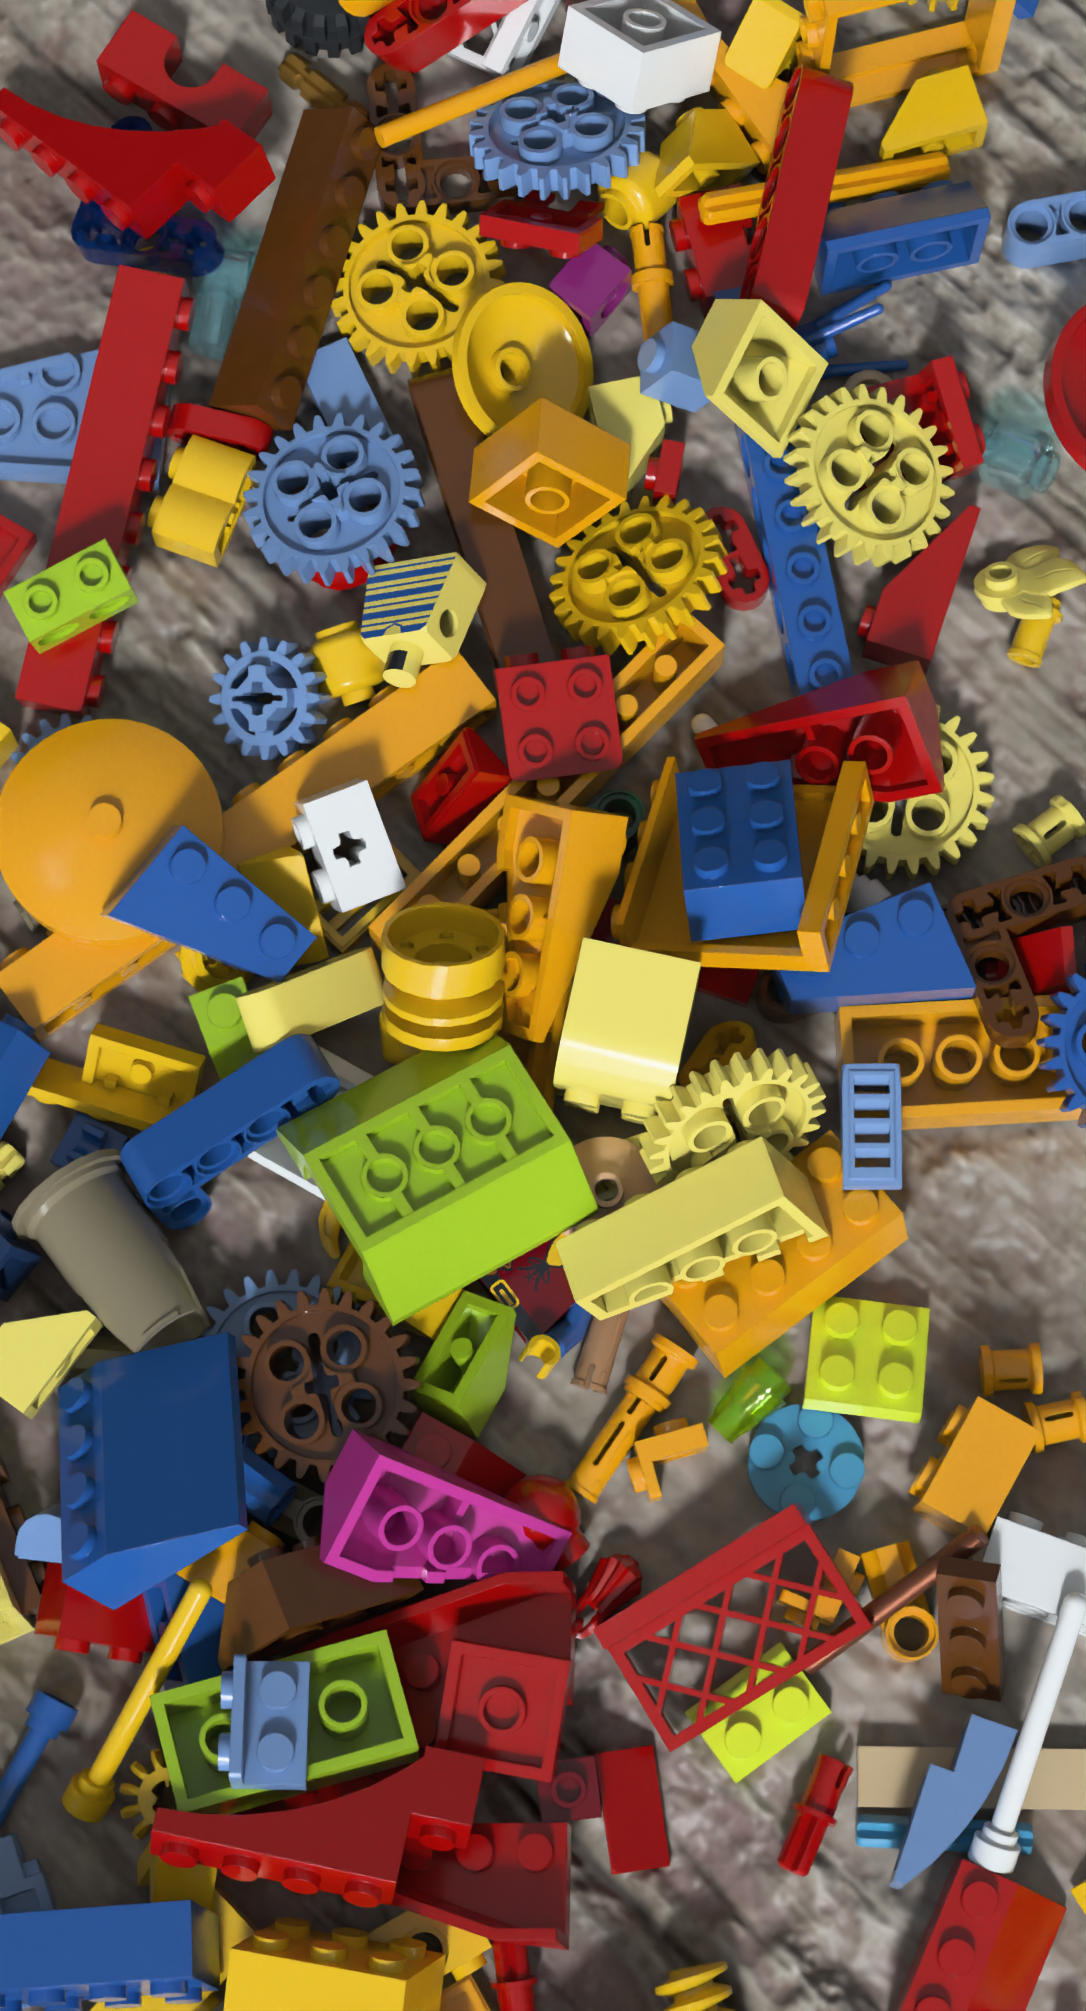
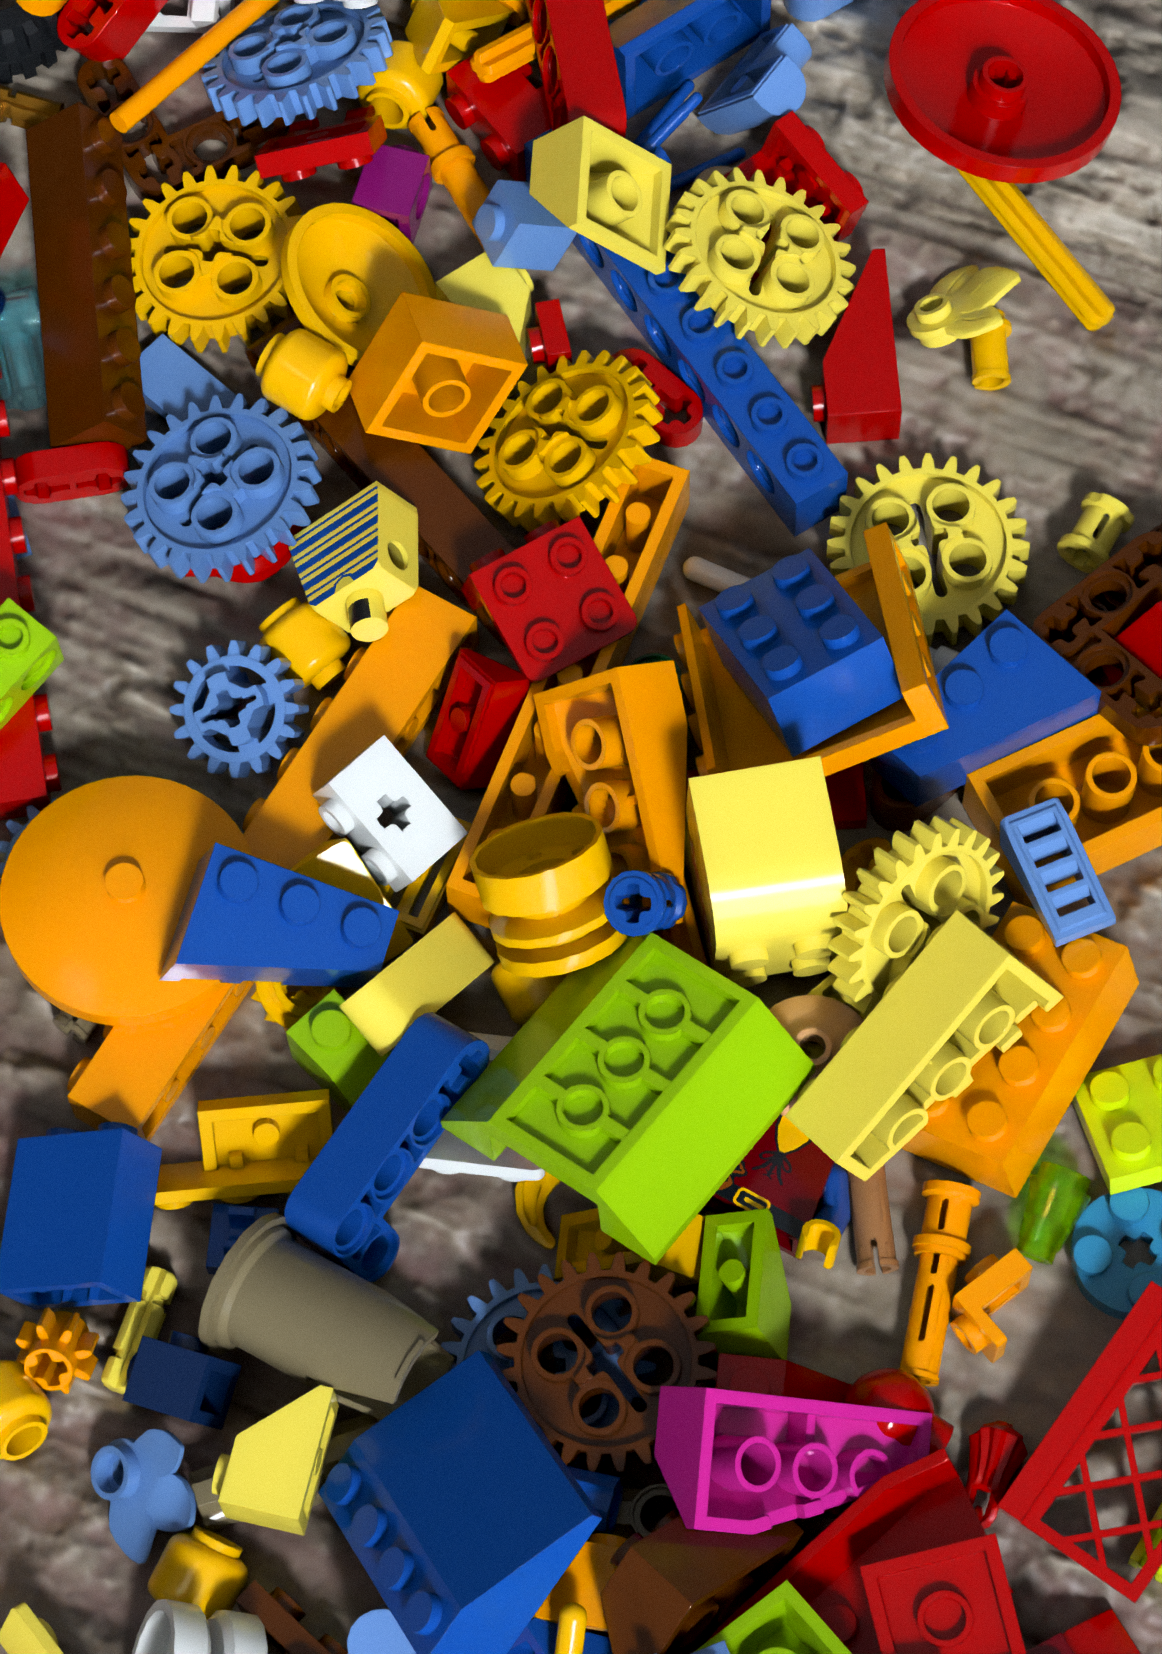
camera: 20 degrees left, 10 degrees down
yellow brick [147,434,258,568] -> none
red wedge [694,660,945,802] -> none
clear light blue head [978,418,1061,500] -> none
none -> yellow head [255,328,352,421]
none -> blue bush [603,870,687,937]
none -> medium blue brick [697,23,812,135]

